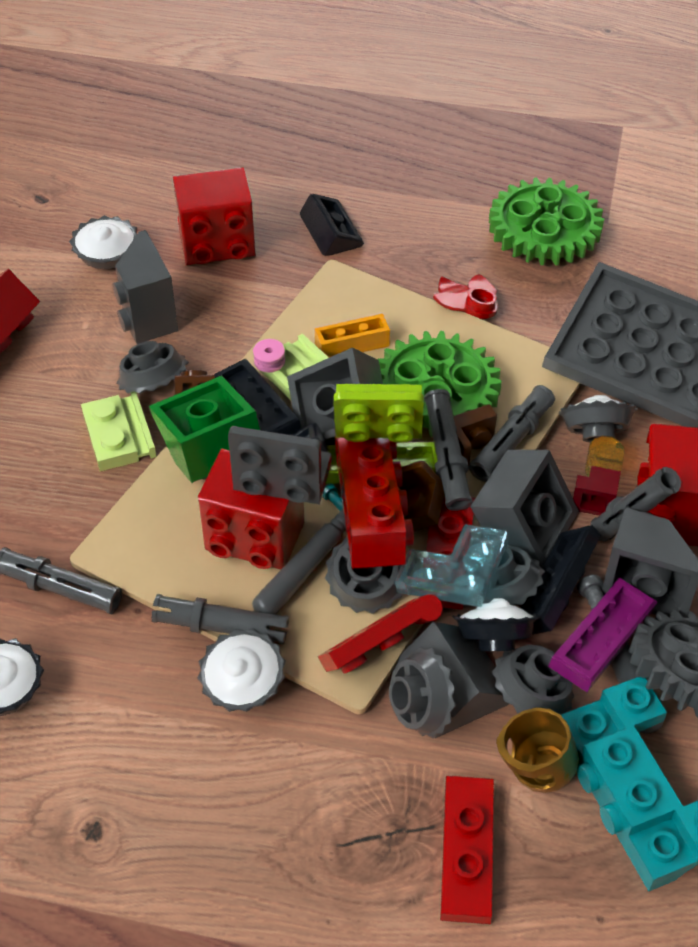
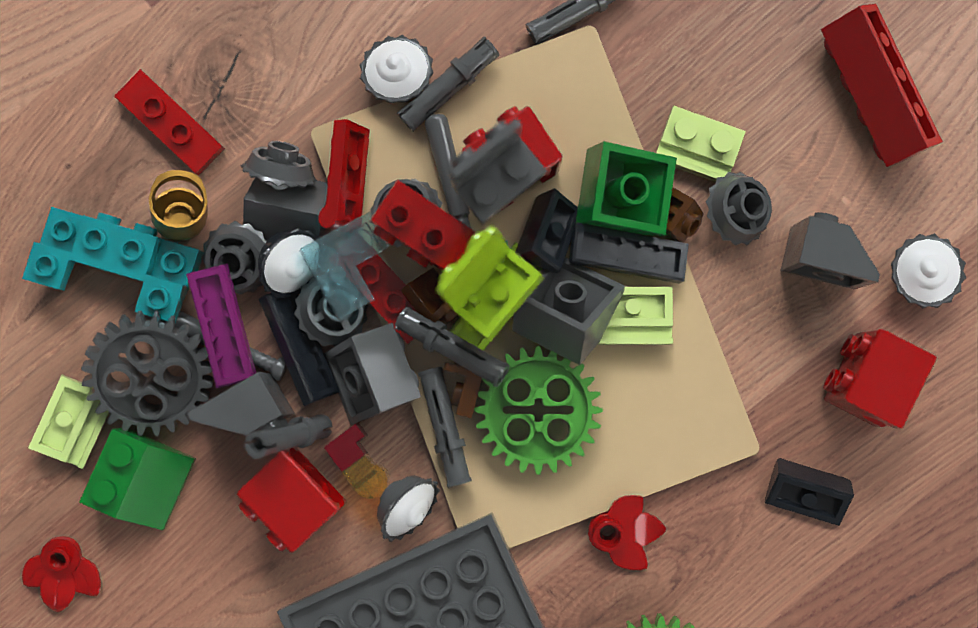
camera: 130 degrees right, 35 degrees up
bright pink piece [253,339,285,373] -> none
light orange piece [314,313,390,358] -> none

